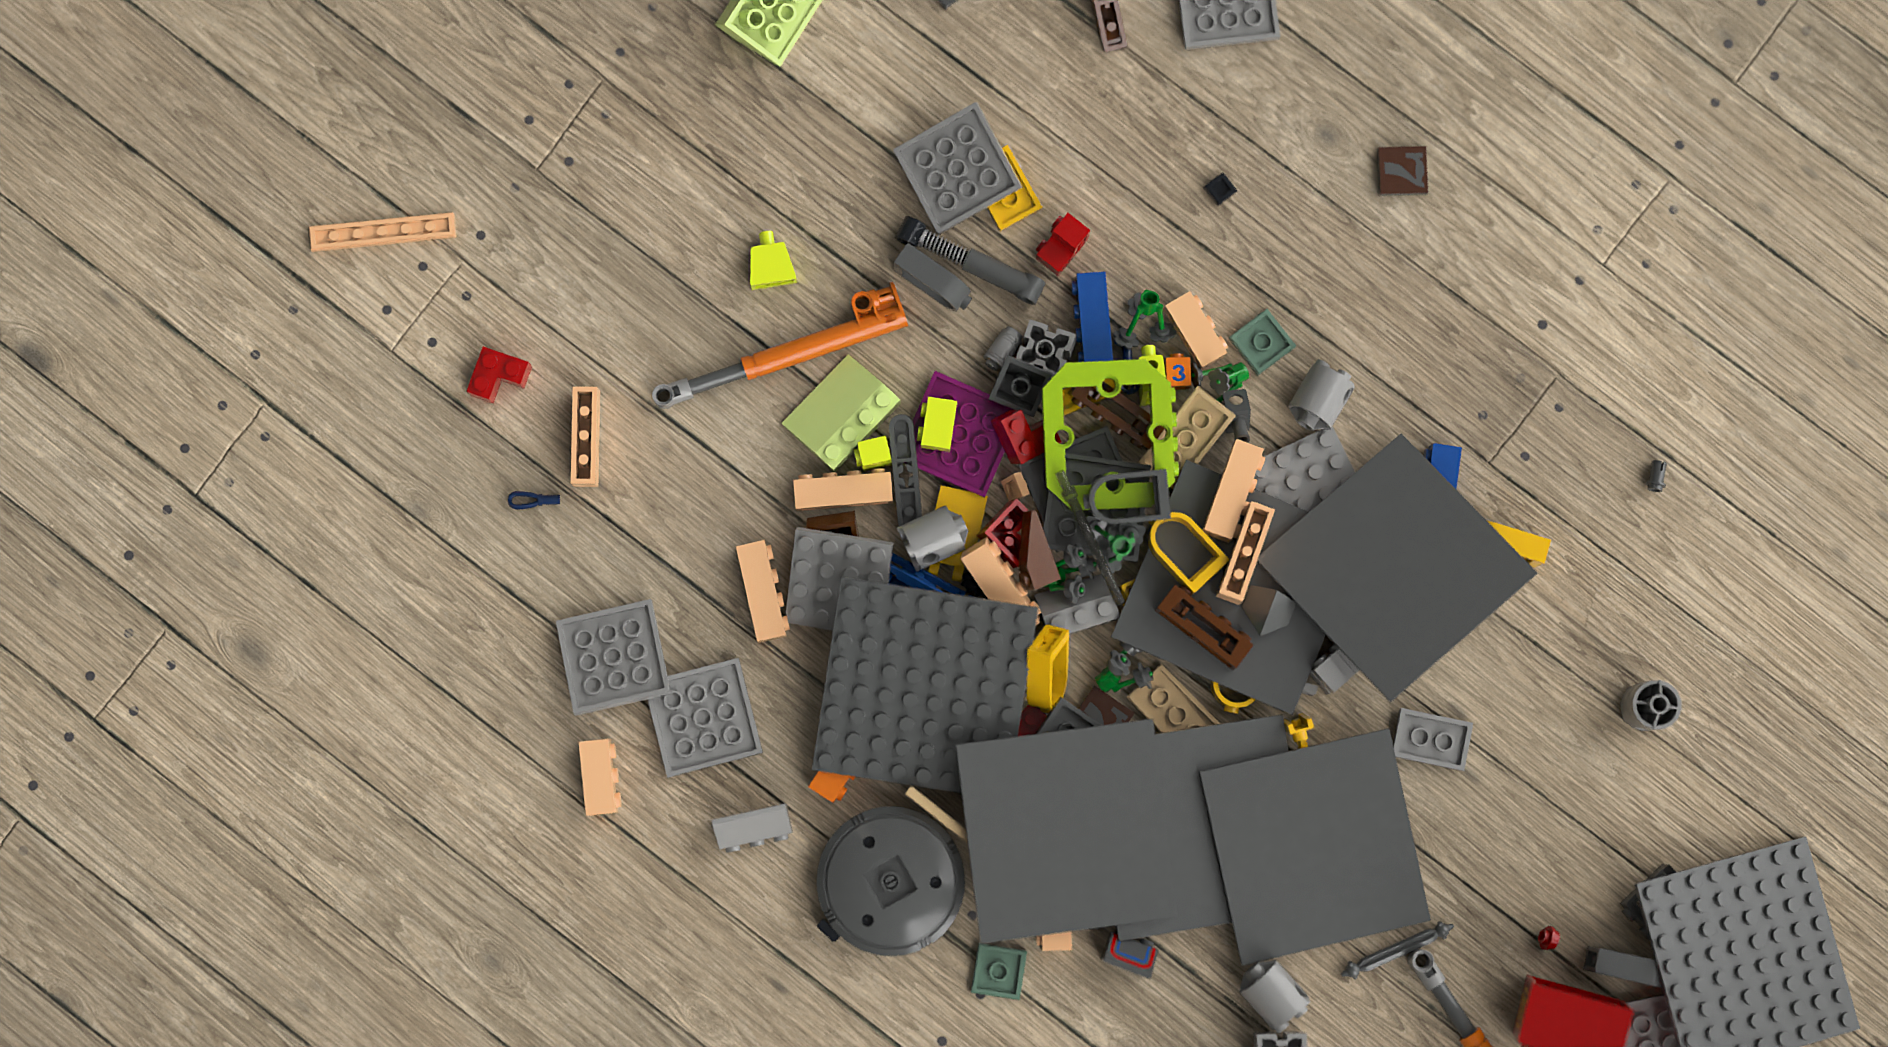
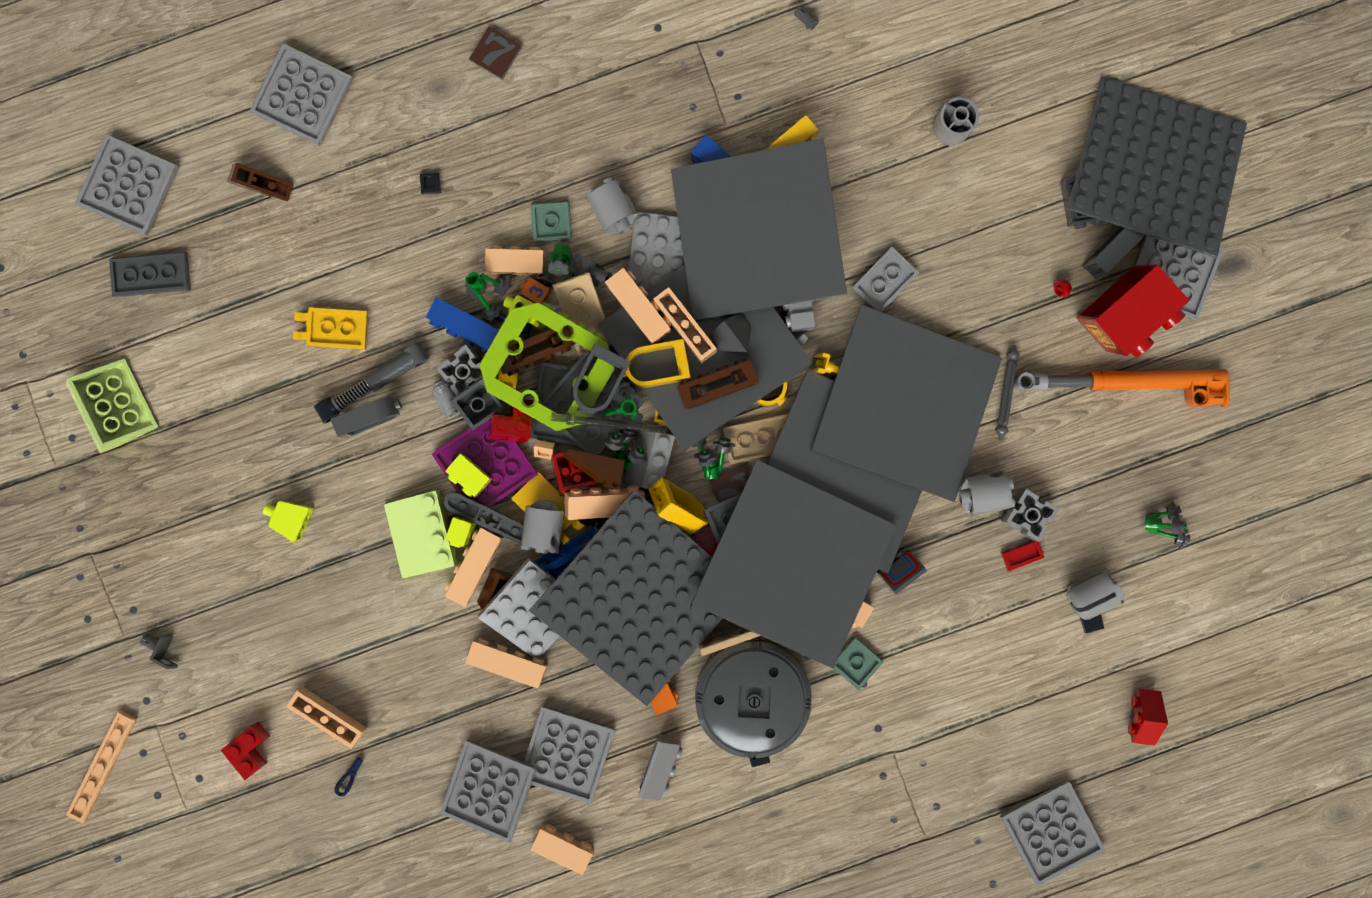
camera: 50 degrees left, 5 degrees up
orange piece [652,281,908,409] -> none
light grey plate [893,102,1023,234] -> none
red brick [1035,213,1091,277] -> none
none -> dark grey bracket [140,633,178,669]

